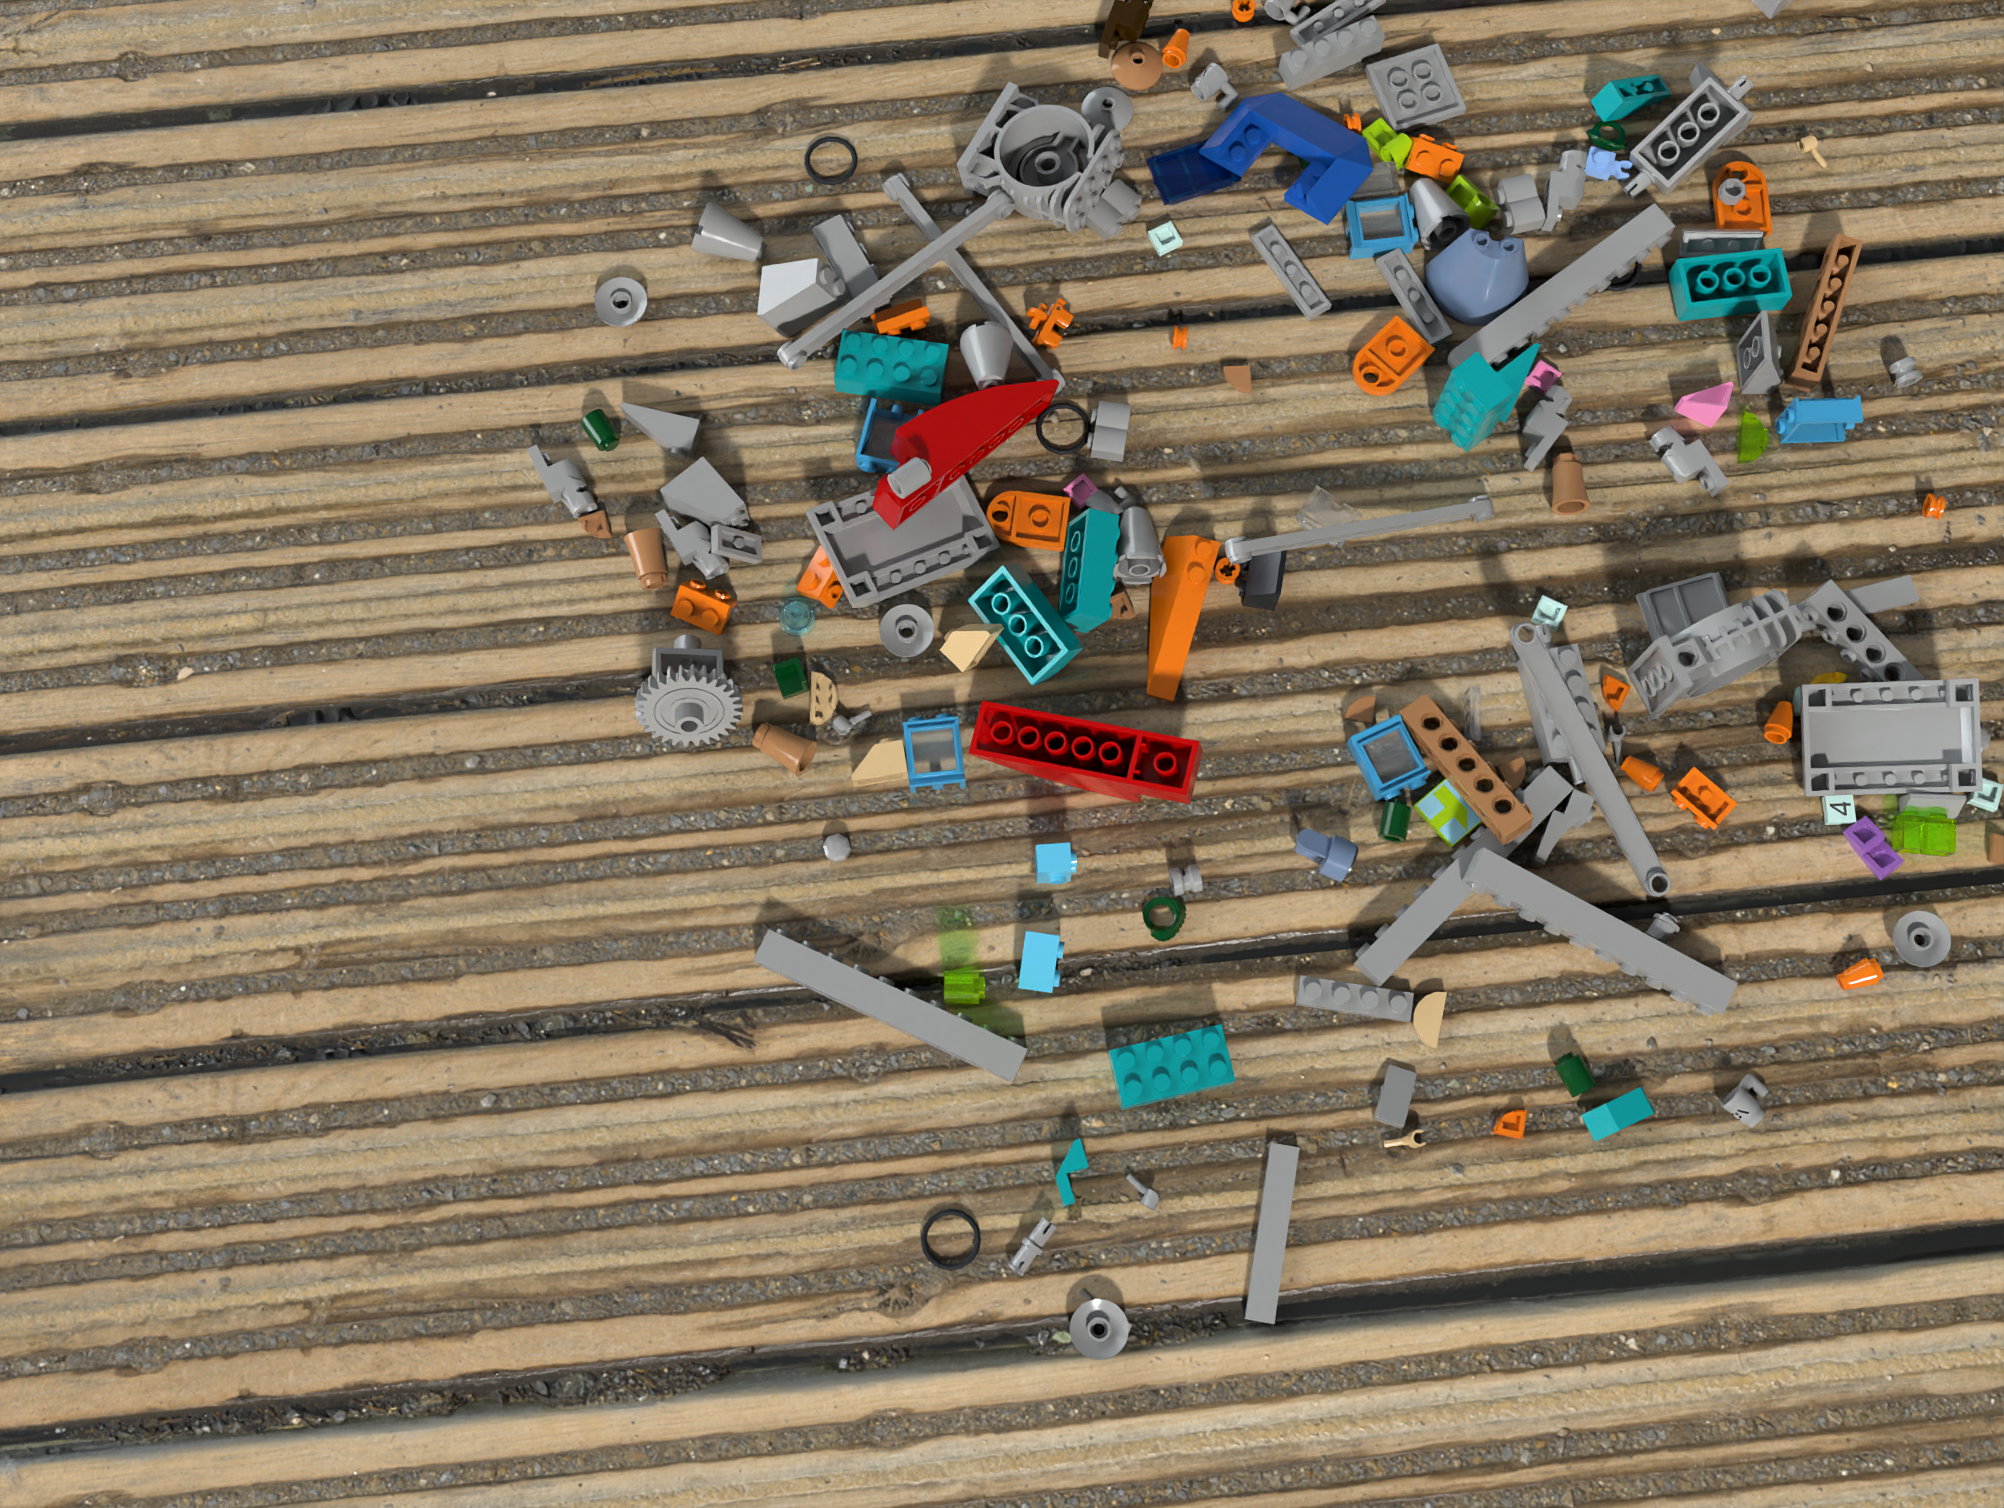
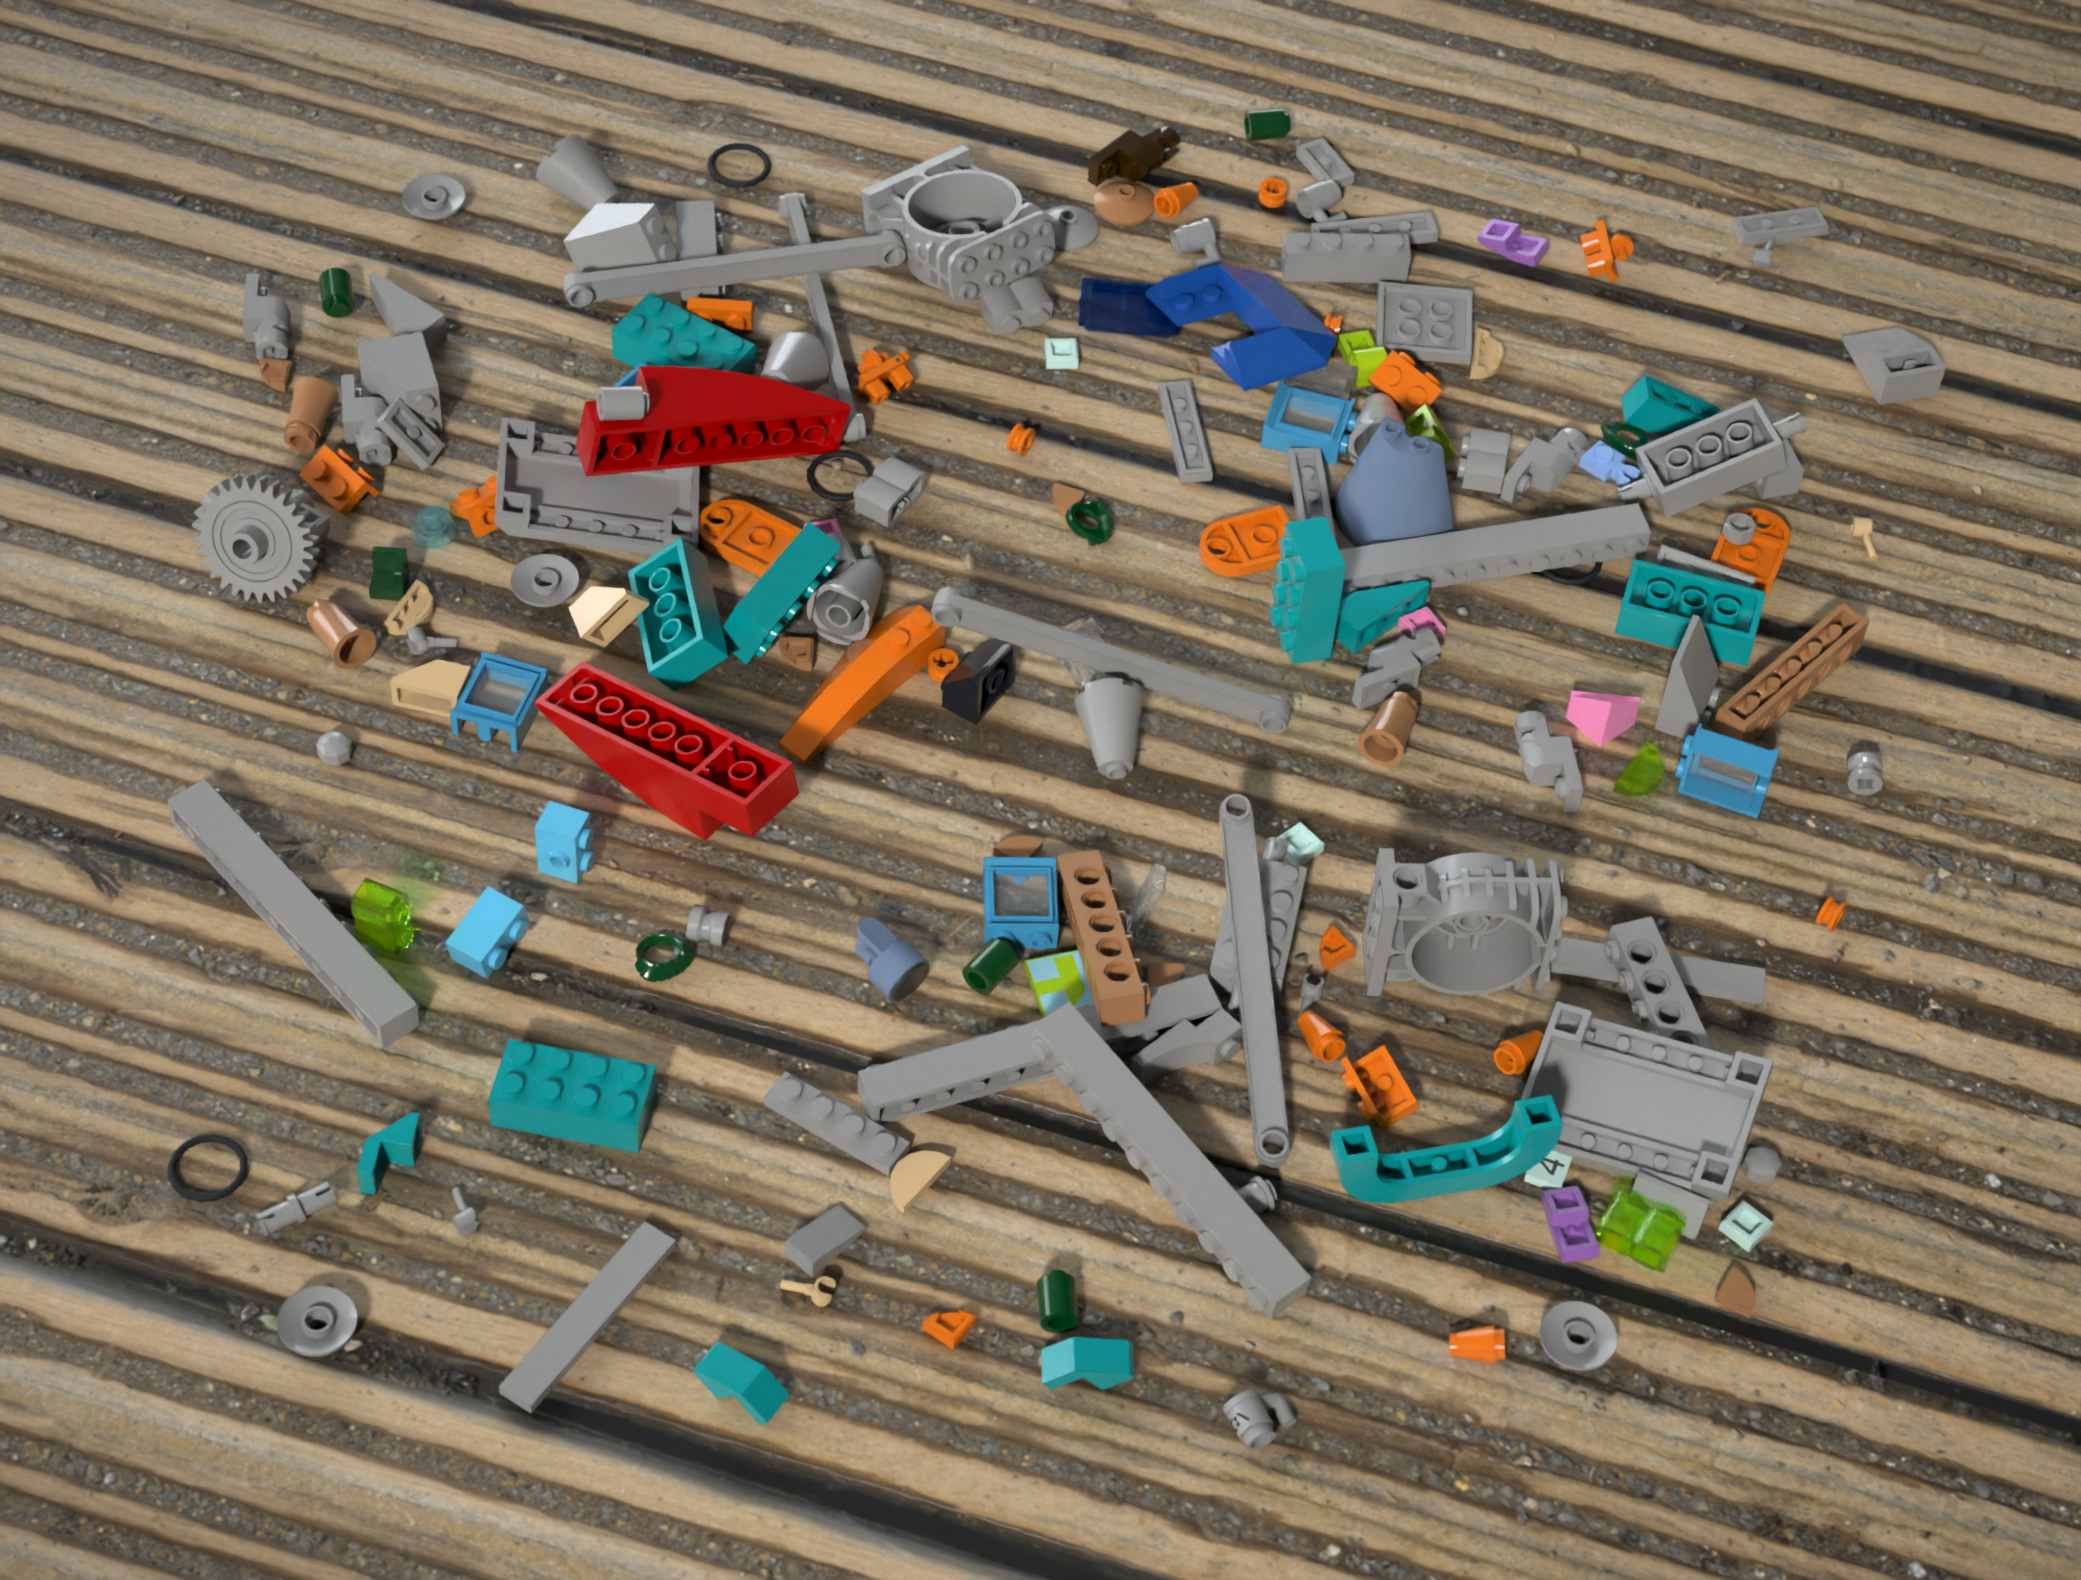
camera: 20 degrees right, 25 degrees down
none -> teal slope [692,1342,790,1424]
none -> dark green piece [1065,501,1114,546]
none -> light grey cone [1074,678,1143,780]
none -> teal arch [1330,1095,1563,1203]
none -> tan tile [1470,327,1505,379]

